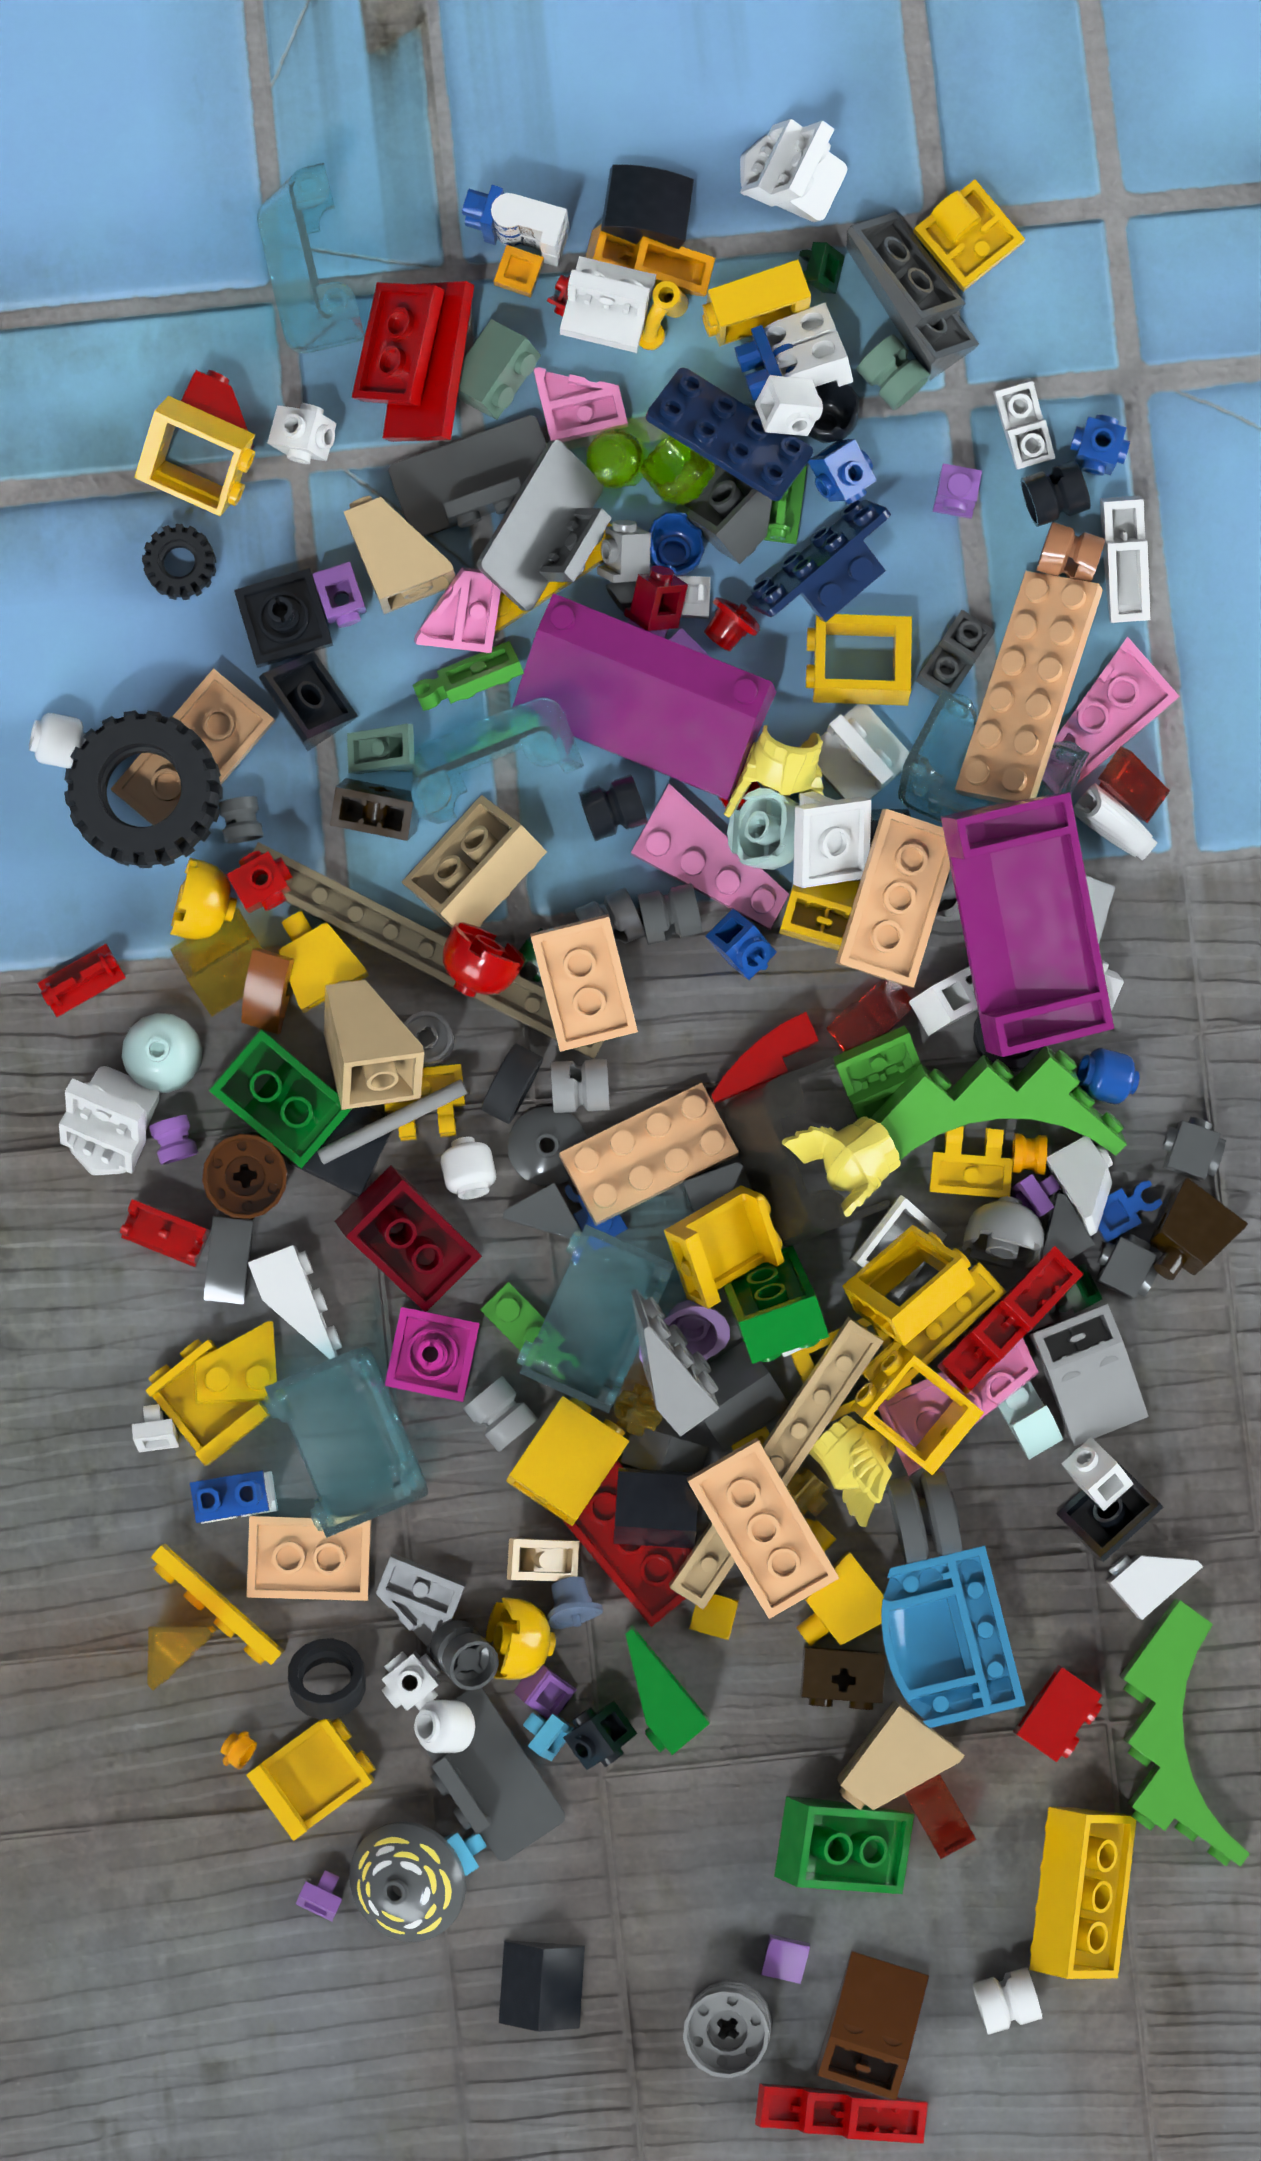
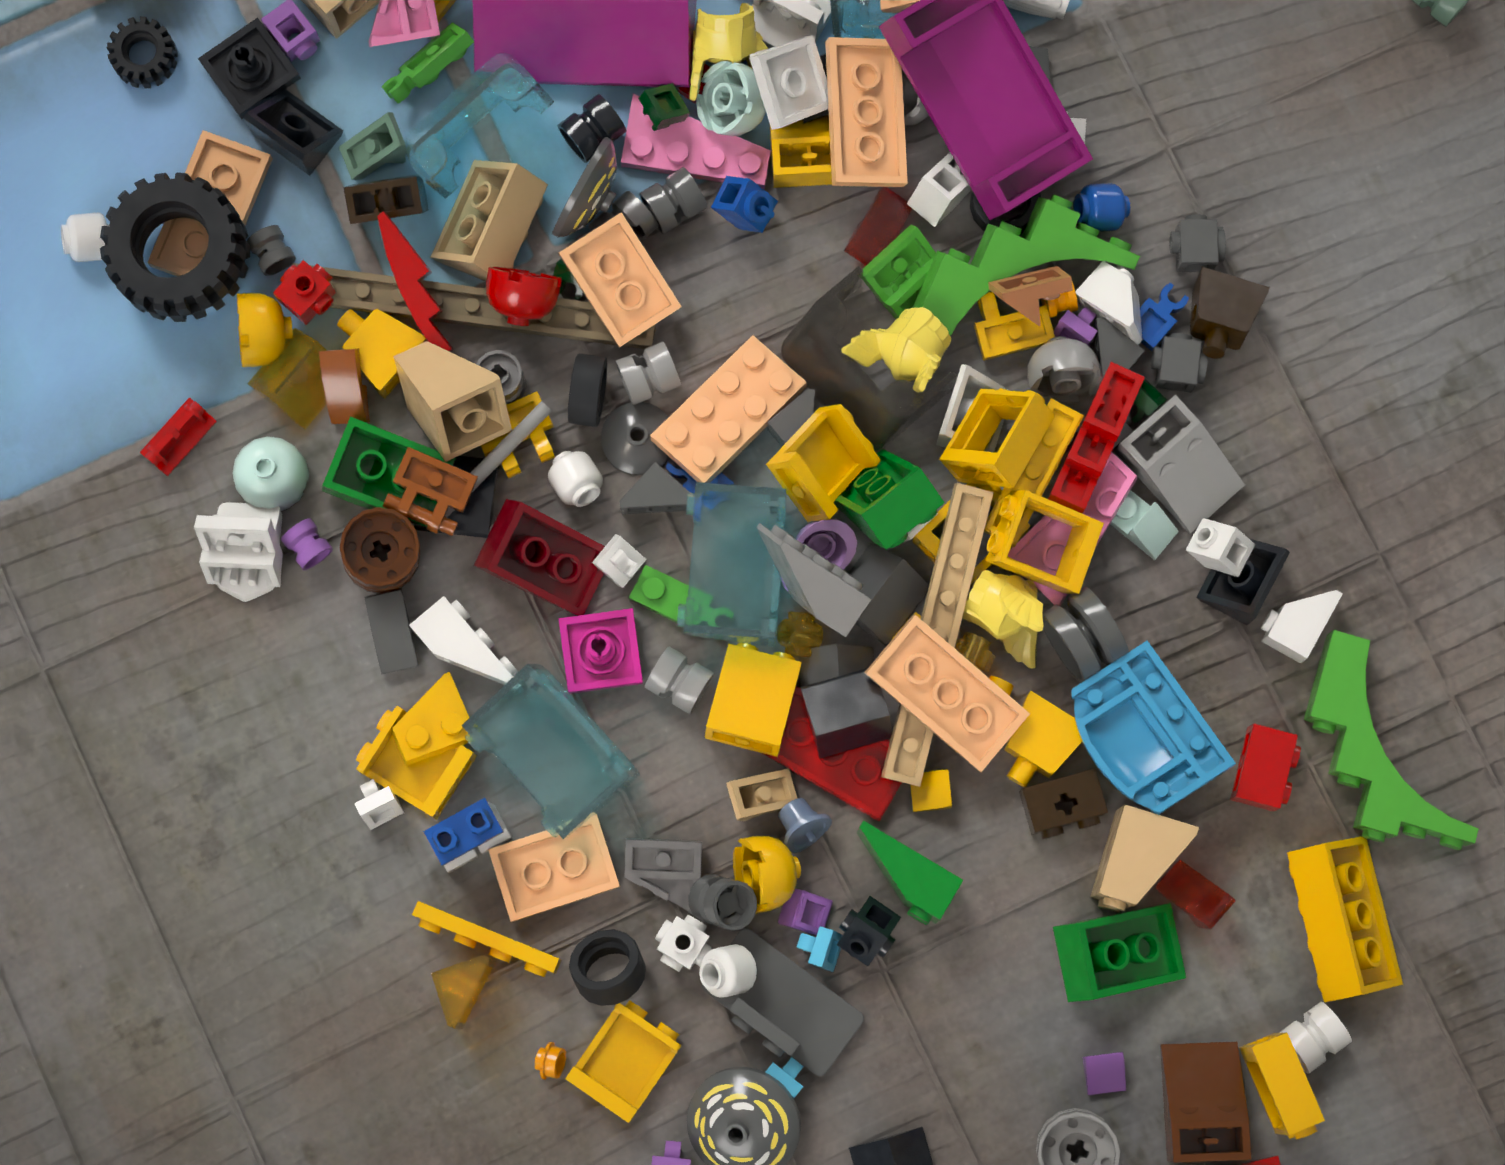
camera: 20 degrees left, 5 degrees down
red hinge [120,1199,211,1267] -> none
red slope [710,1012,819,1105] -> none
none -> red slope [377,212,454,352]
none -> dark orange plate [383,447,478,536]
none -> dark grey dish [552,137,617,238]
none -> white tile [592,534,646,588]
none -> dark green tile [638,83,690,131]
none -> nougat slope [988,266,1073,326]
none -> yellow window [1239,1032,1325,1140]

